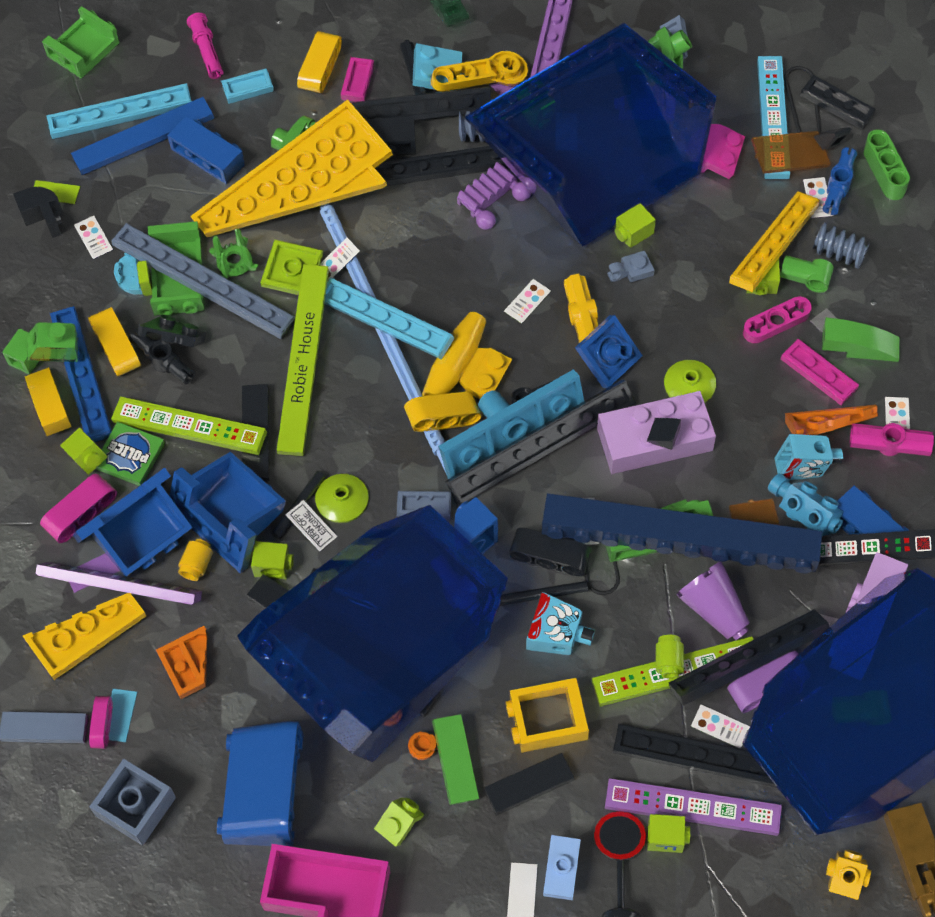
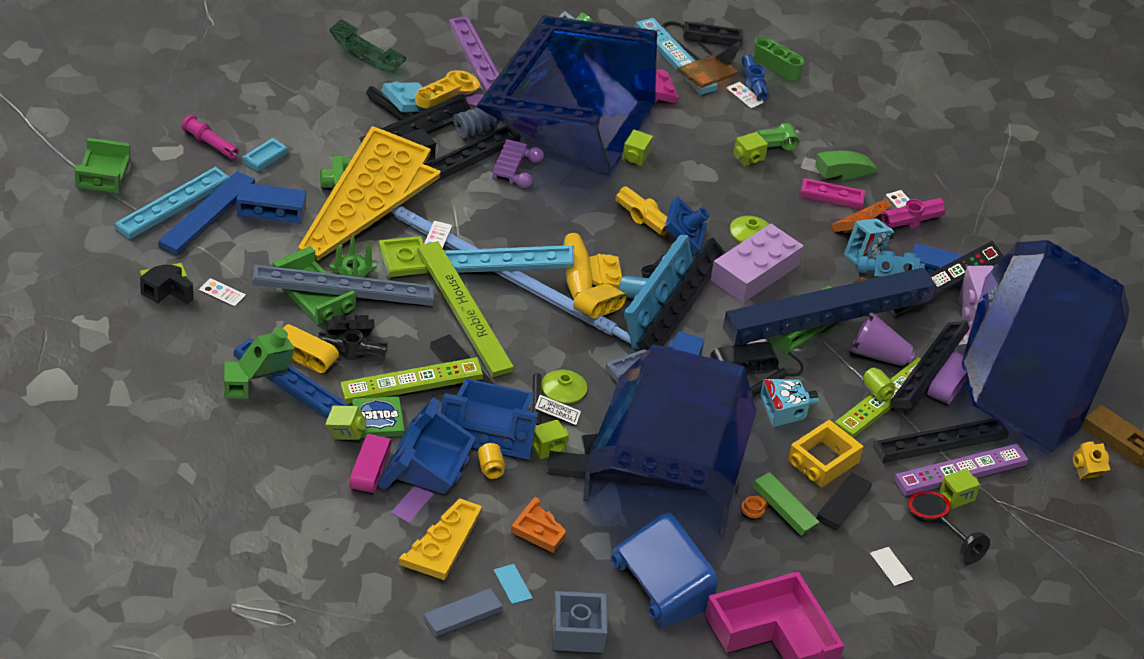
camera: 40 degrees left, 20 degrees down
yellow slope [25,367,72,436] -> none
tile [36,562,202,605] -> none
dark pink beam [89,696,113,749] -> none
medium azure tile [114,253,143,295] -> none
lime tile [137,261,152,296] -> none
yellow beam [297,31,342,94] -> none
dark pink tile [341,57,374,101] -> none
lime bracket [374,797,424,847] -> none
white sticker [504,279,551,323] -> none
light blue brick [543,835,581,900] -> none
sand blue plate [607,251,655,283] -> none
black slope [647,418,681,450] -> none
white sticker [691,705,750,749] -> none
yellow tile [729,191,820,292] -> none
dark pink beam [743,297,811,343] -> none
sand blue piece [813,222,870,269] -> none

